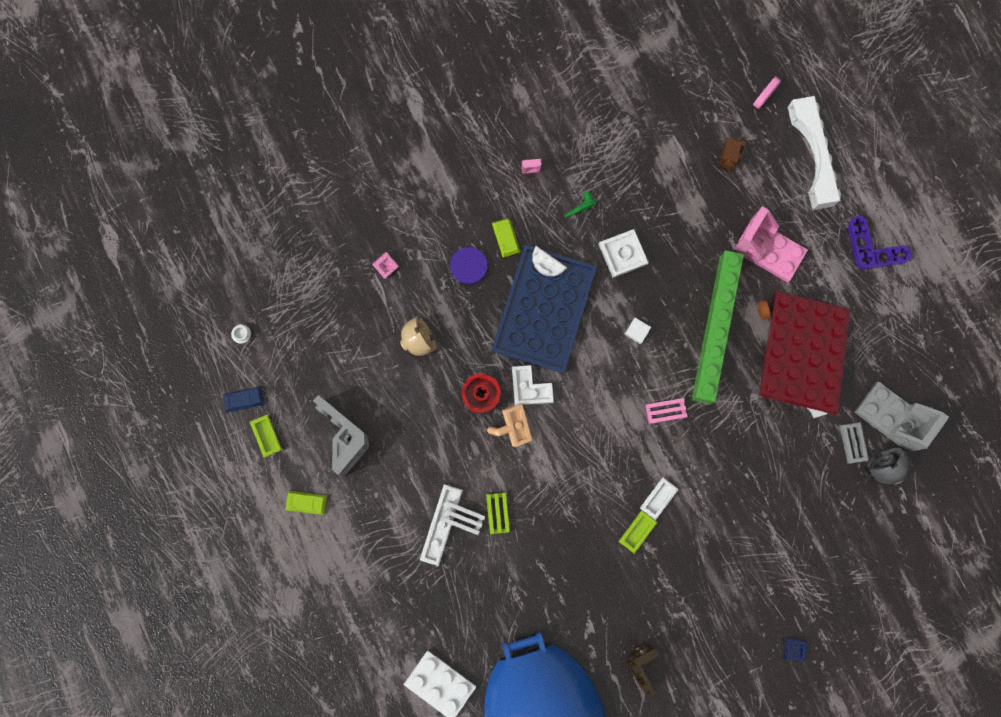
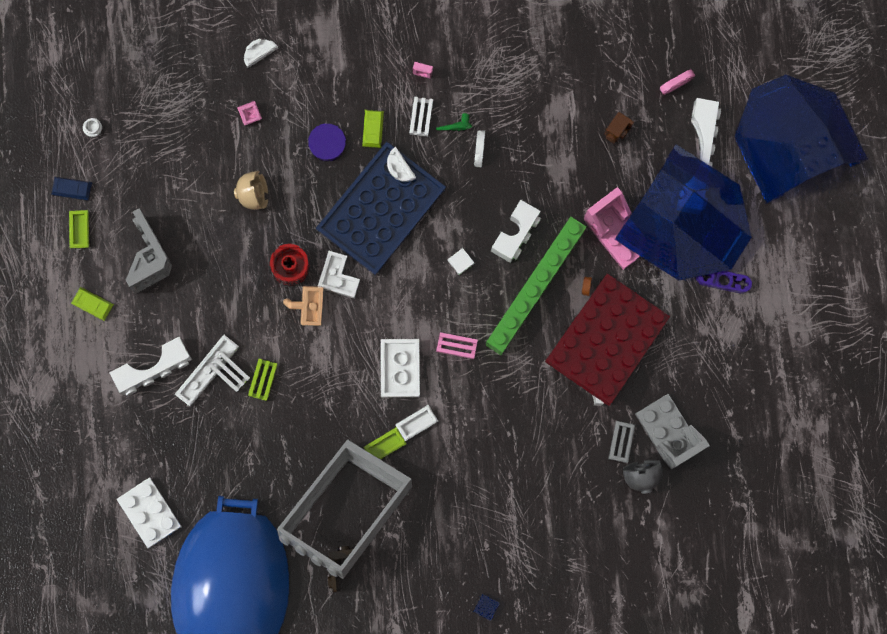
camera: 20 degrees right, 0 degrees up
white plate [598,229,648,278] -> none
none -> white arch [109,337,192,396]
none -> white tile [244,39,278,69]
none -> light grey window [277,440,412,579]
none -> white plate [381,339,420,398]
none -> white tile [409,97,433,137]
none -> white tile [474,130,485,167]
none -> white arch [491,200,541,263]
none -> clear blue windscreen [614,144,752,281]
none -> clear blue windscreen [734,75,868,204]

